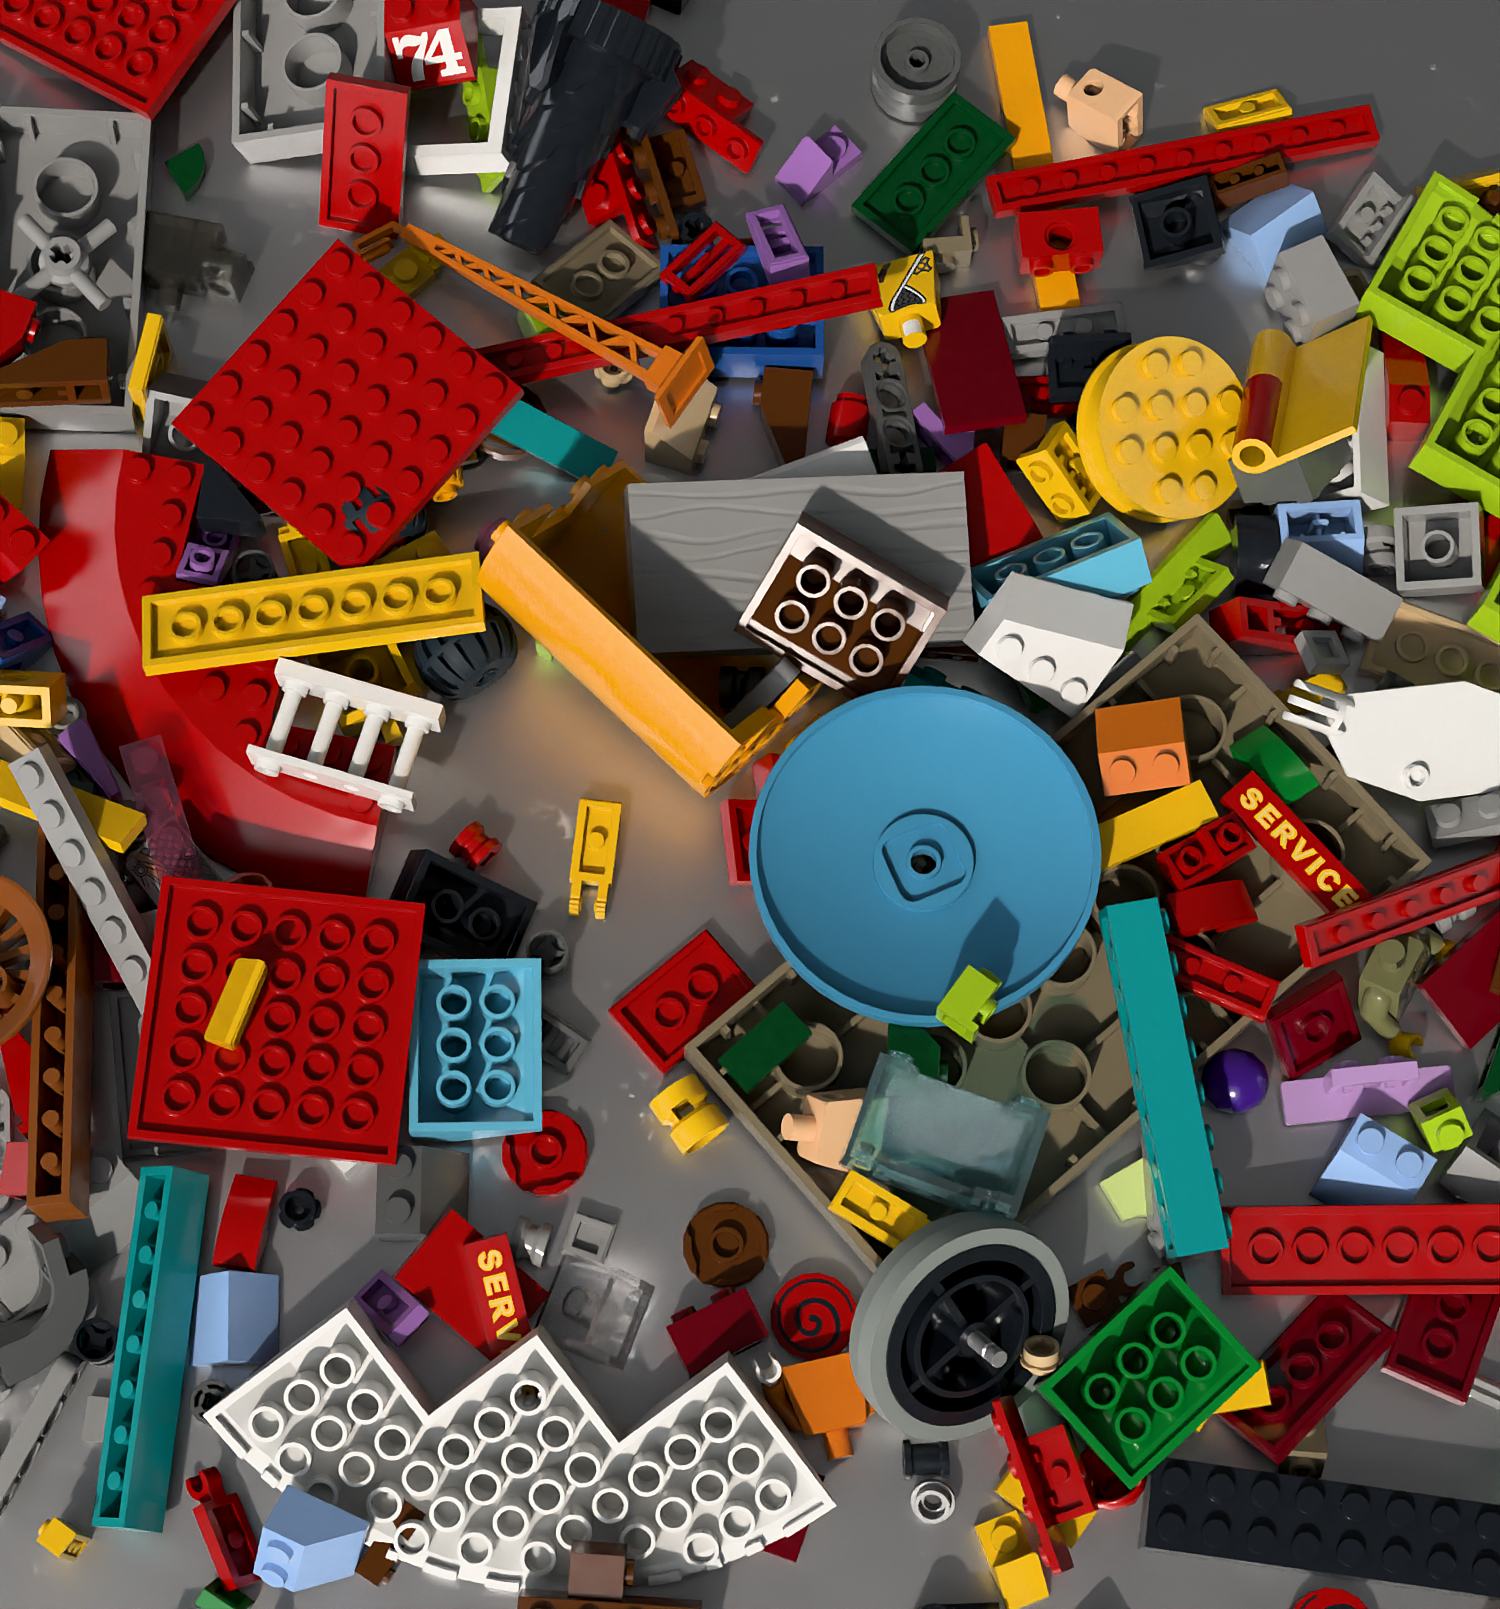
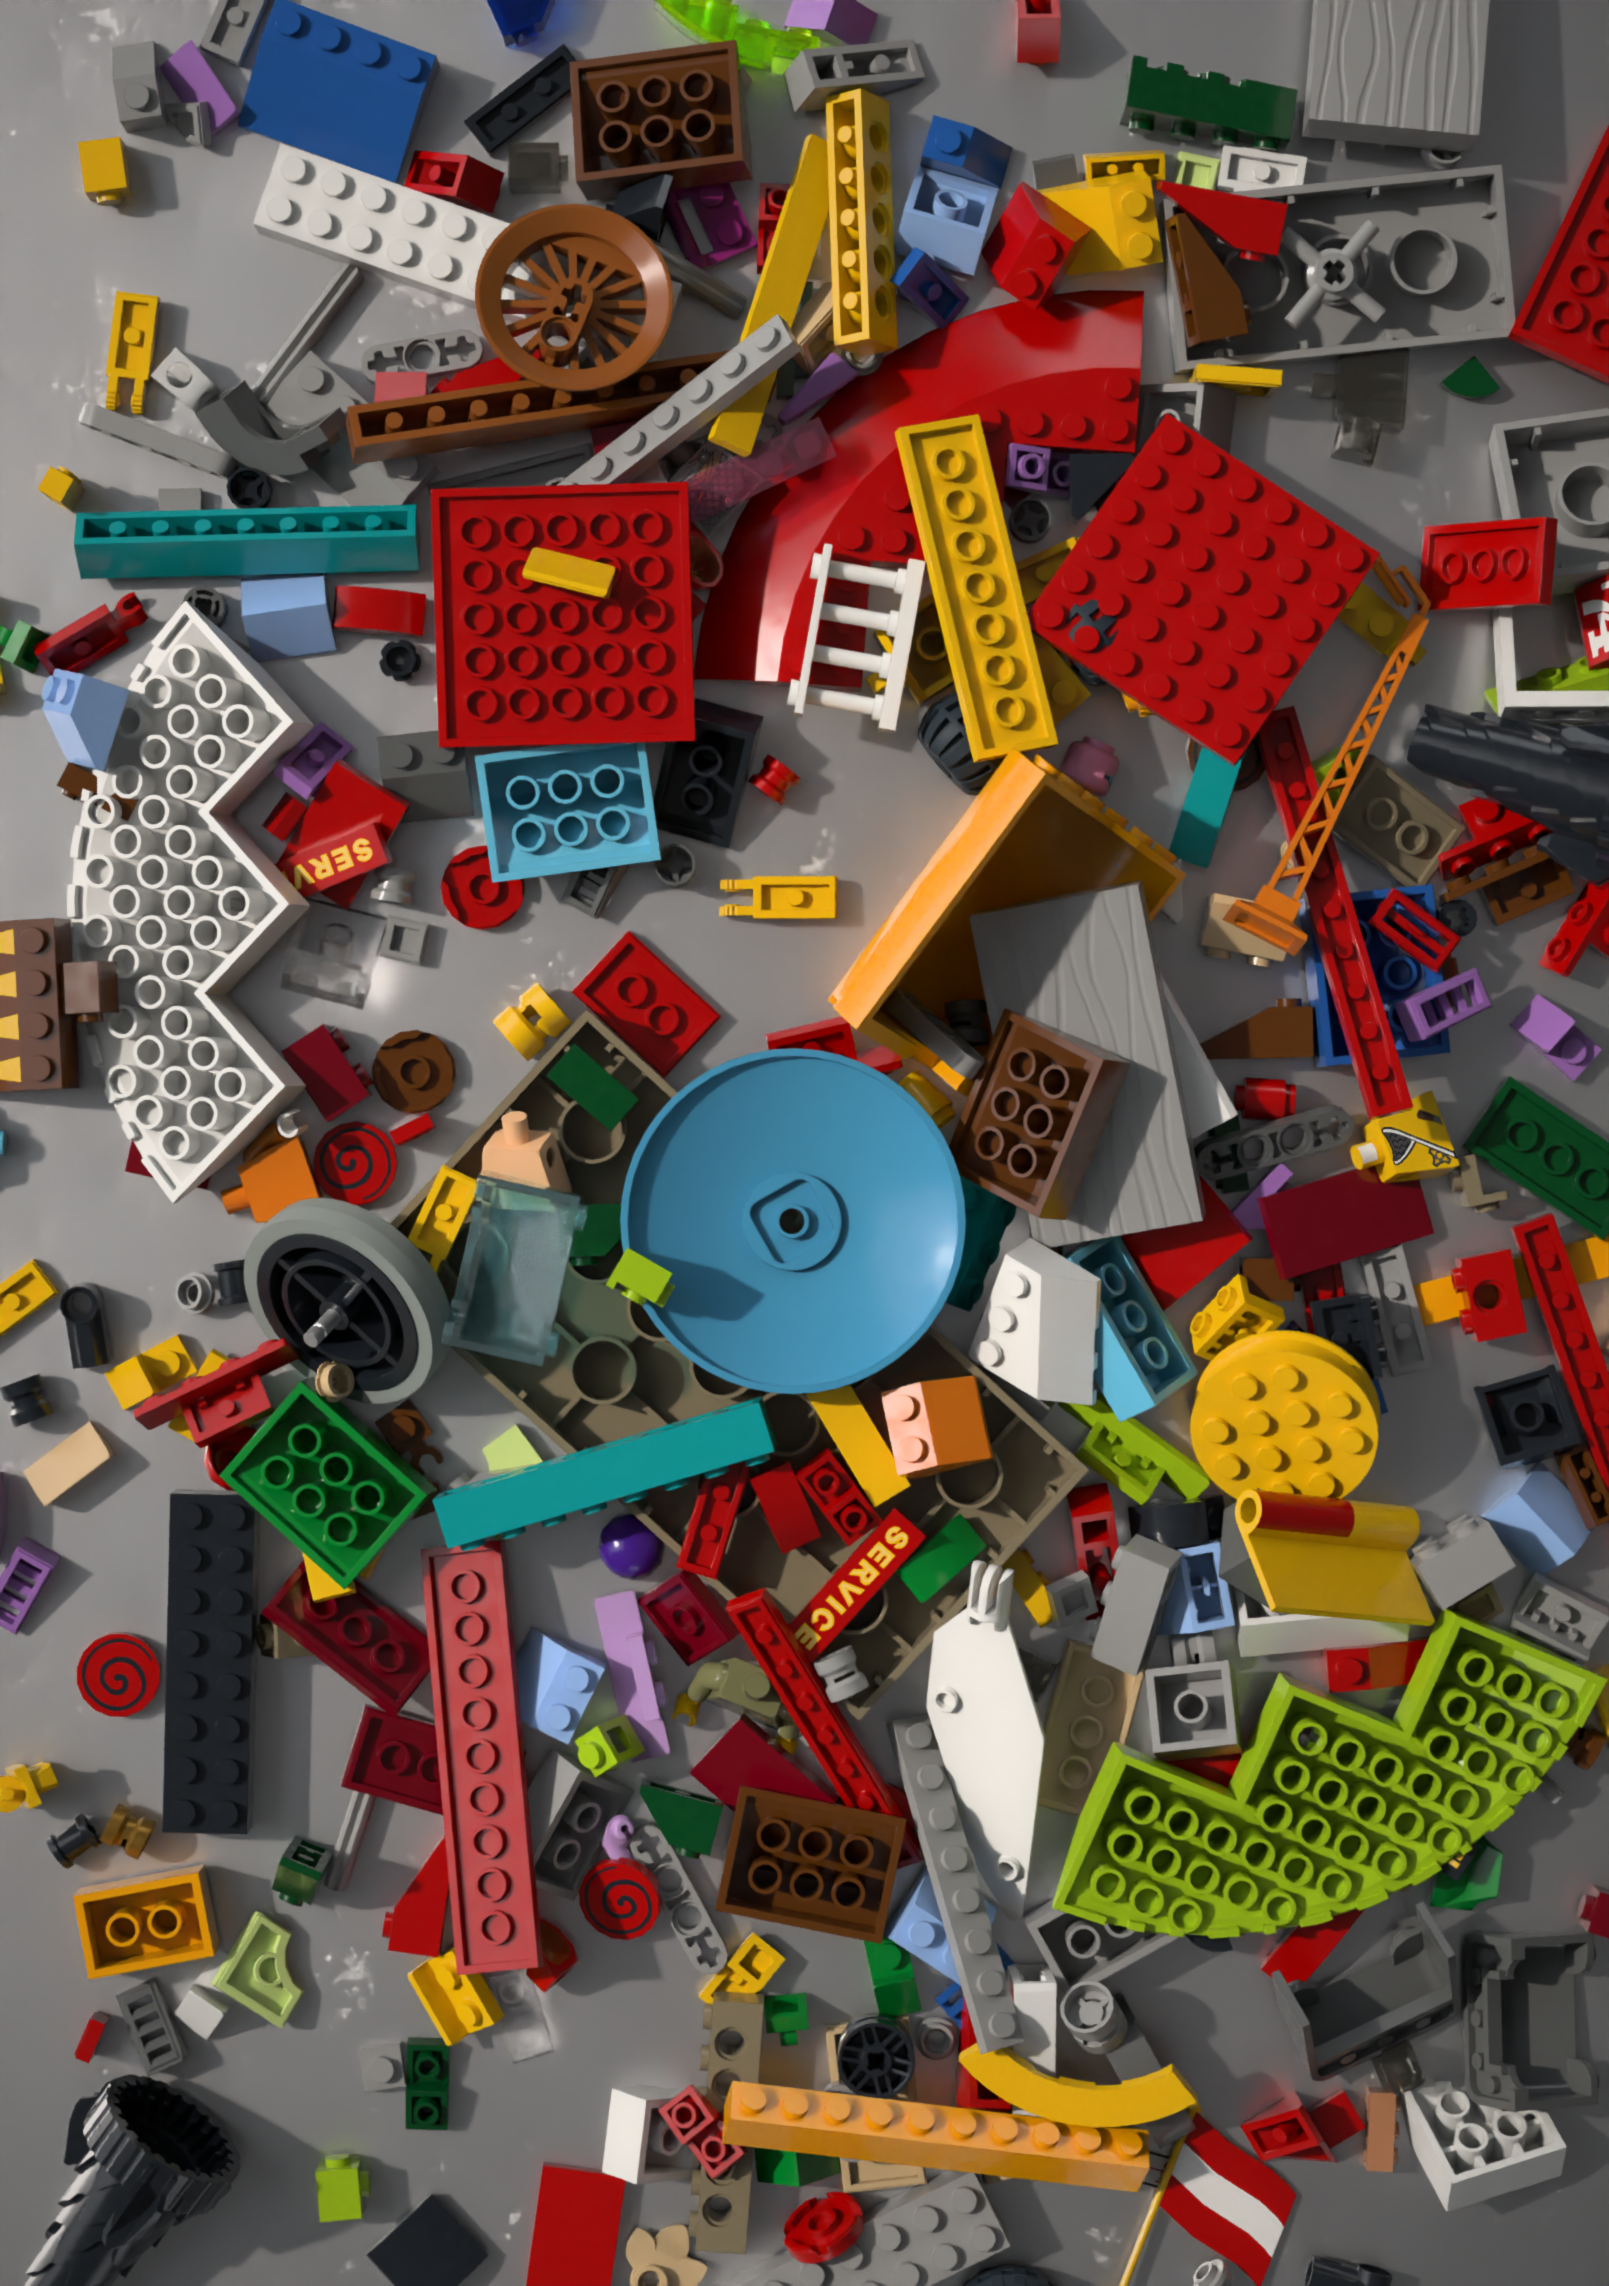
camera: 85 degrees right, 15 degrees up
none -> red tile [262,792,307,842]
none -> red tile [390,1113,437,1146]
none -> light grey wheel [813,1646,869,1703]

